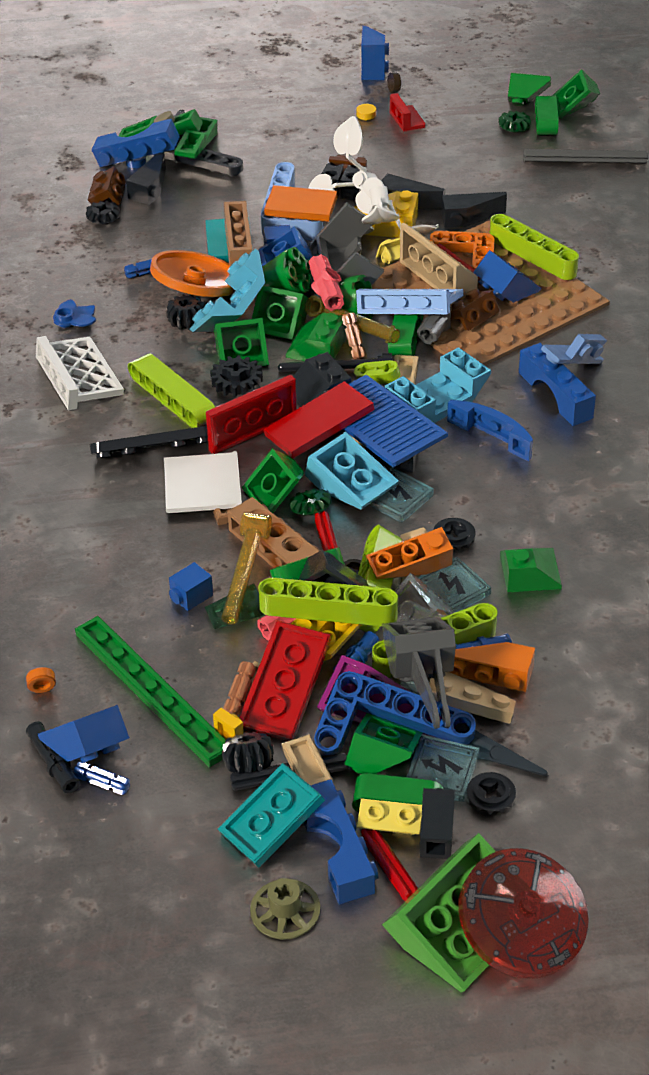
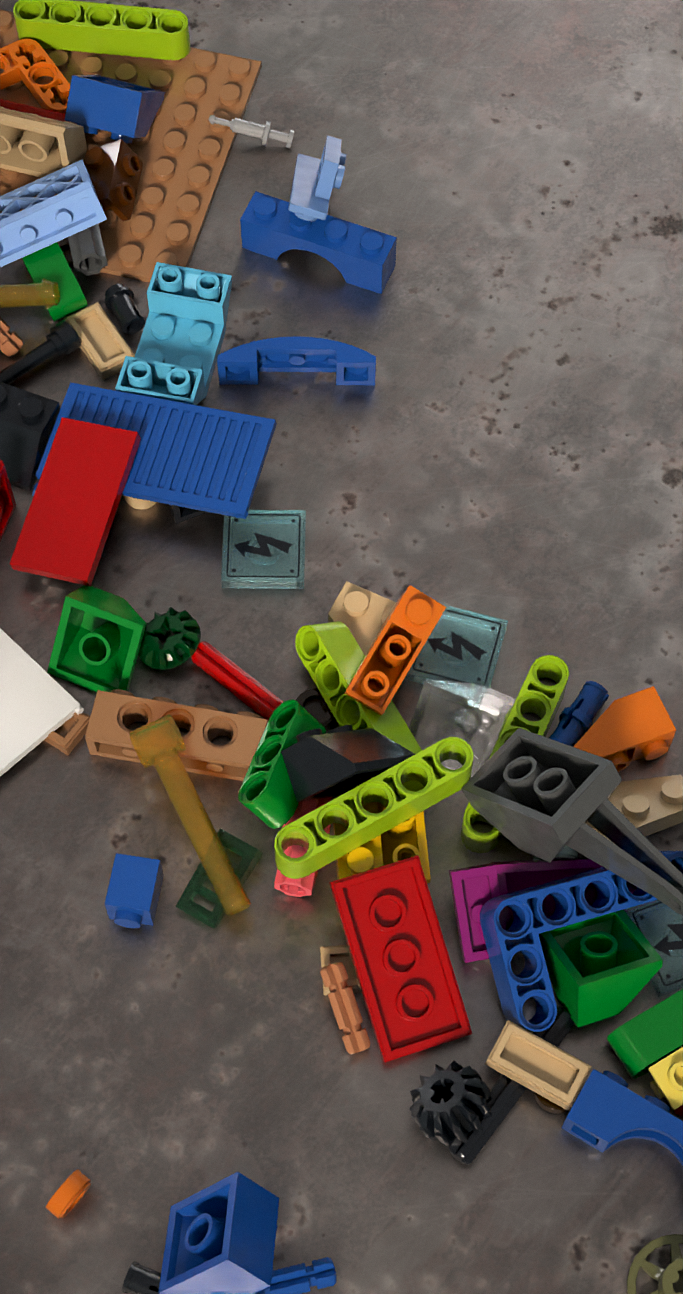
camera: 40 degrees left, 20 degrees up
green tile [75,616,226,768] -> none
yellow plate [213,708,244,739] -> none
teal tile [218,763,325,868] -> none
medium azure slope [305,432,399,510] -> none
blue pin [333,631,380,670] -> none
lime beam [354,360,400,384] -> none
black gear [433,518,476,551] -> none
green slope [500,548,562,592] -> none
none -> black pin [104,284,145,335]
none -> light grey piece [208,115,294,148]

